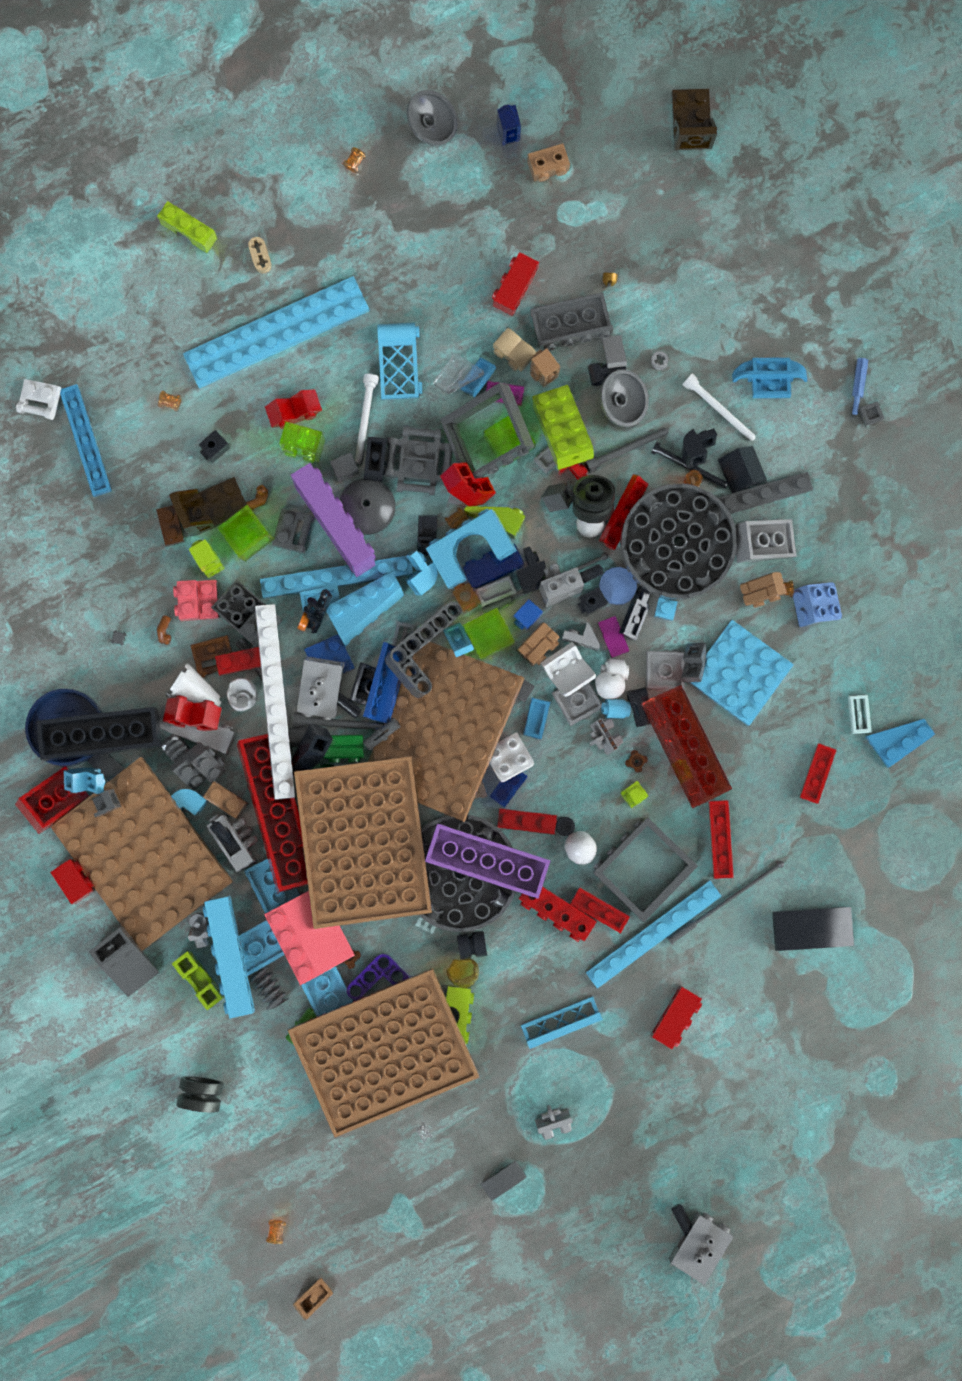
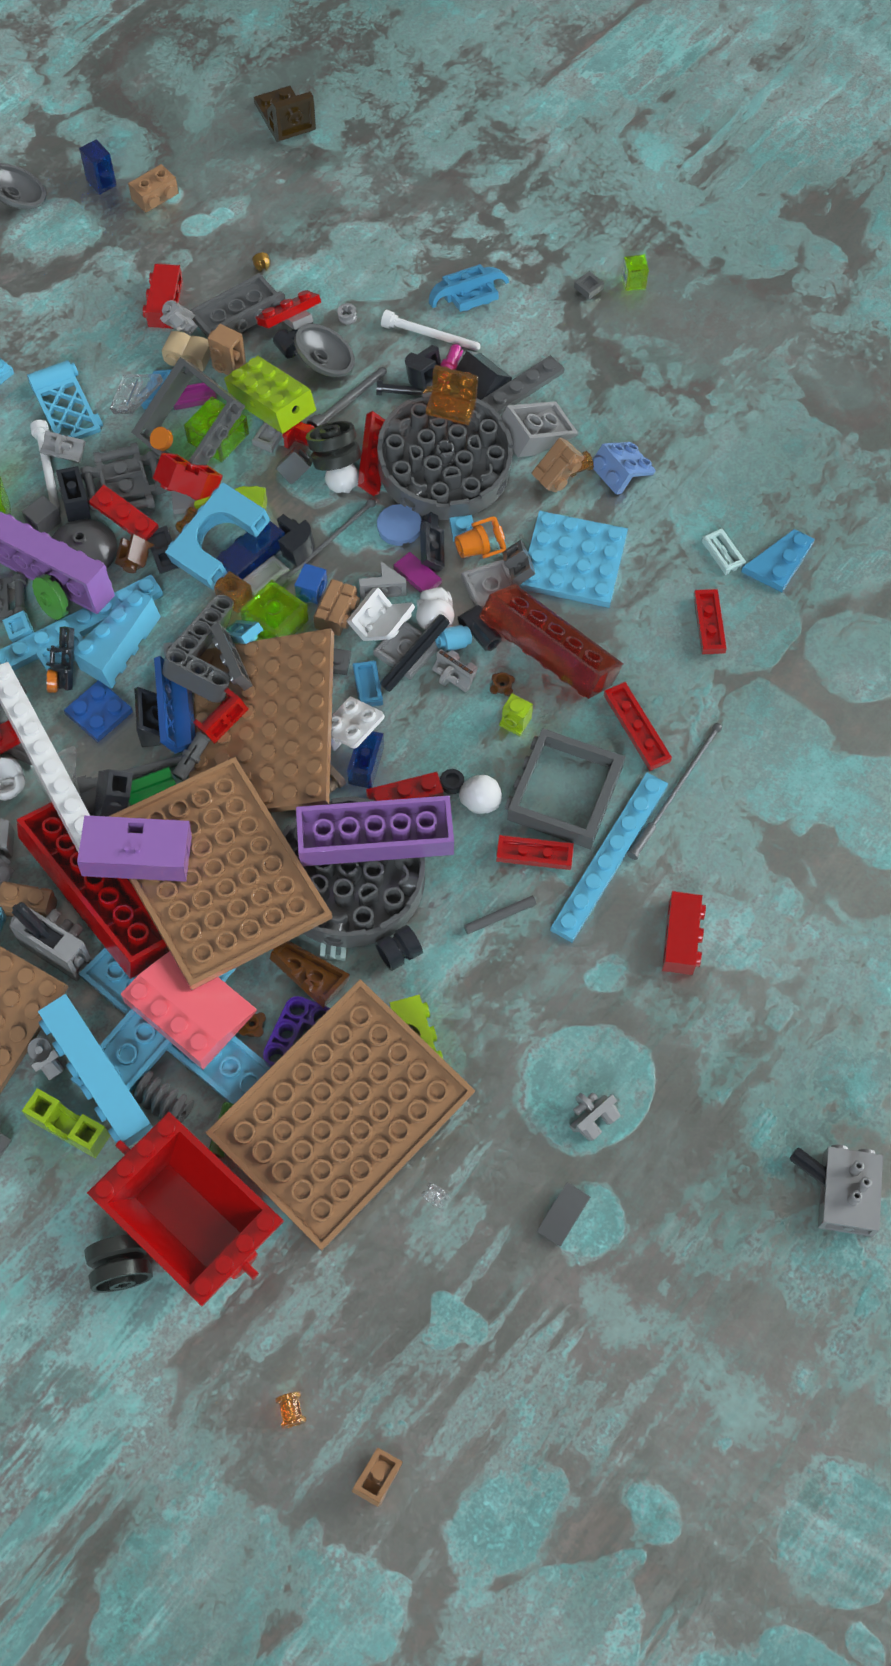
camera: 20 degrees left, 20 degrees down
light grey piece [297,656,362,720] -> none
medium azure brick [405,551,438,596] -> none
clear yellow hair [446,959,479,988] -> none
red brick [518,887,597,942] -> none
medium azure fence [521,996,603,1049] -> none
light grey piece [539,563,603,607] -> none
black brick [577,587,608,617] -> none
black slope [772,907,854,951] -> none
medium blue axle [852,358,869,415] -> none
none -> medium azure plate [2,610,34,643]
none -> bright green plate [32,574,69,620]
none -> light grey hips [40,431,86,463]
none -> medium lavender brick [77,815,192,882]
none -> red piece [87,1112,284,1307]
none -> red plate [89,484,159,541]
none -> reddish brown window [115,534,154,573]
none -> orange tile [150,427,173,451]
none -> light grey hips [160,300,198,335]
none -> red hinge [193,688,249,744]
none -> dark grey plate [211,622,253,691]
none -> red plate [256,290,321,328]
none -> reddish brown wing [269,941,350,1009]
none -> black axle [380,614,450,692]
none -> clear orange bracket [426,365,478,425]
none -> dark pink pin [437,344,463,387]
none -> orange piece [455,516,506,559]
none -> dark grey bar [464,895,536,934]
none -> clear neon green brick [622,254,649,291]

